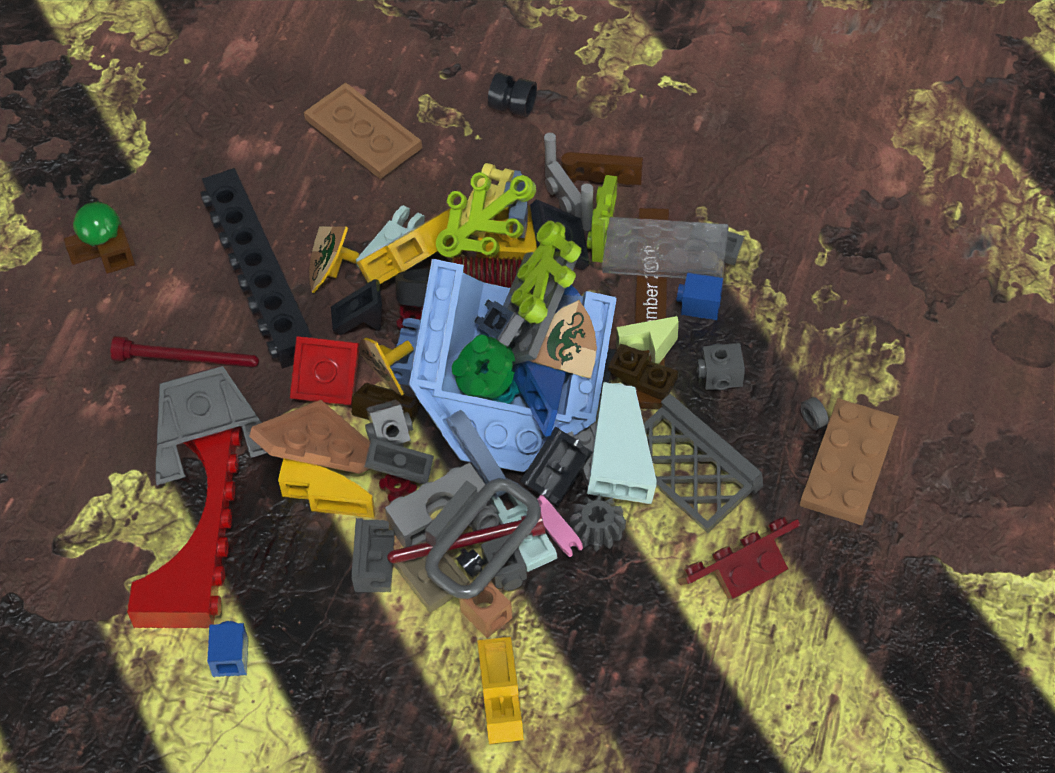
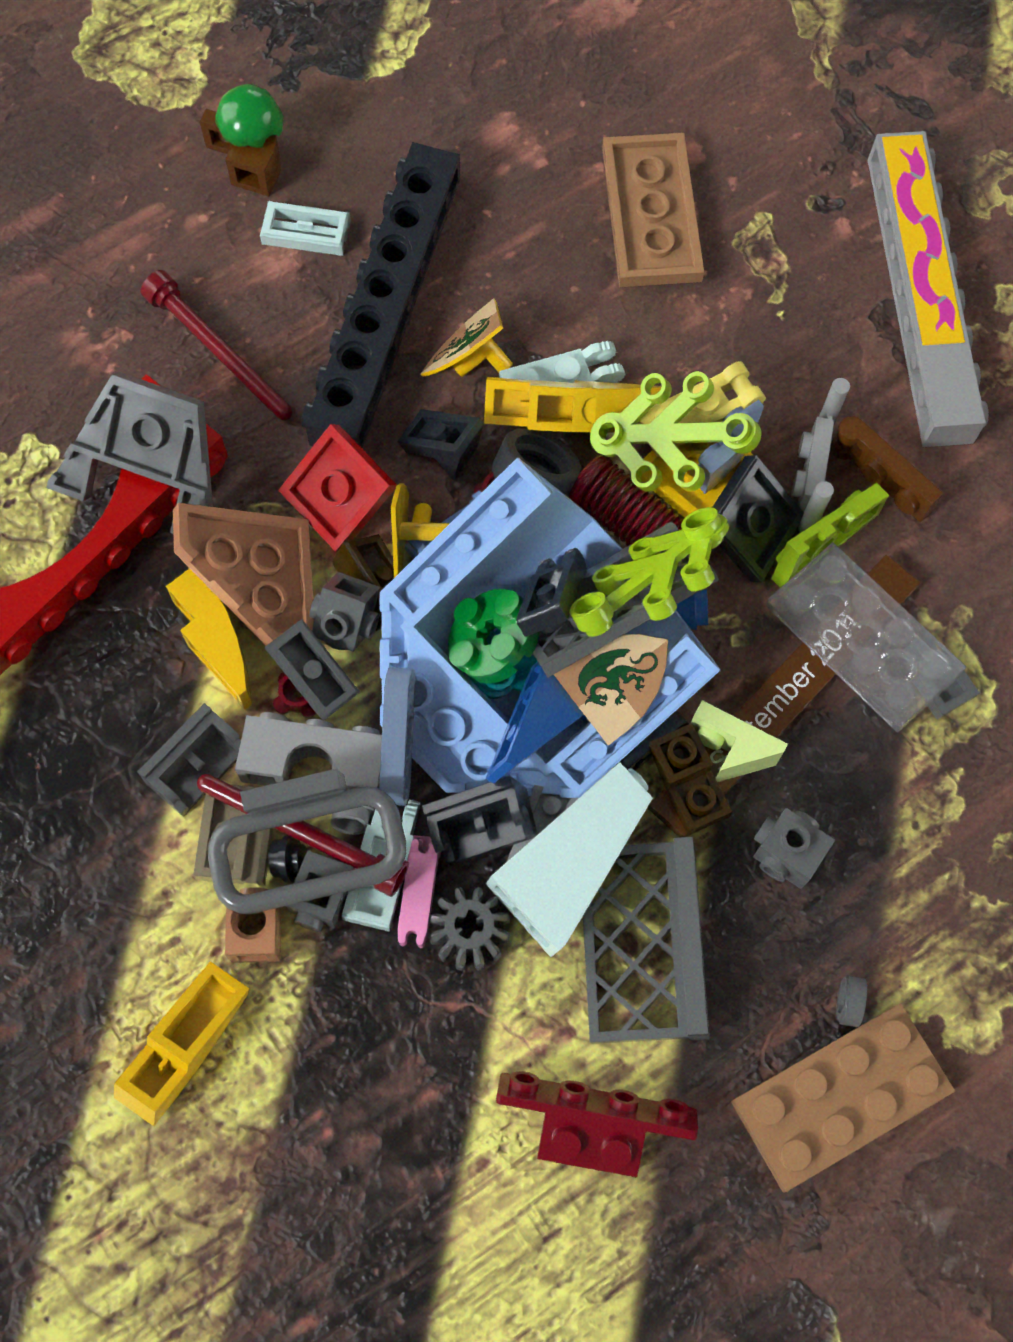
camera: 35 degrees right, 15 degrees up
black wheel [488,72,537,117] -> none
blue brick [677,273,723,320] -> none
none -> light aqua tile [260,201,351,256]
none -> brick [868,131,989,447]

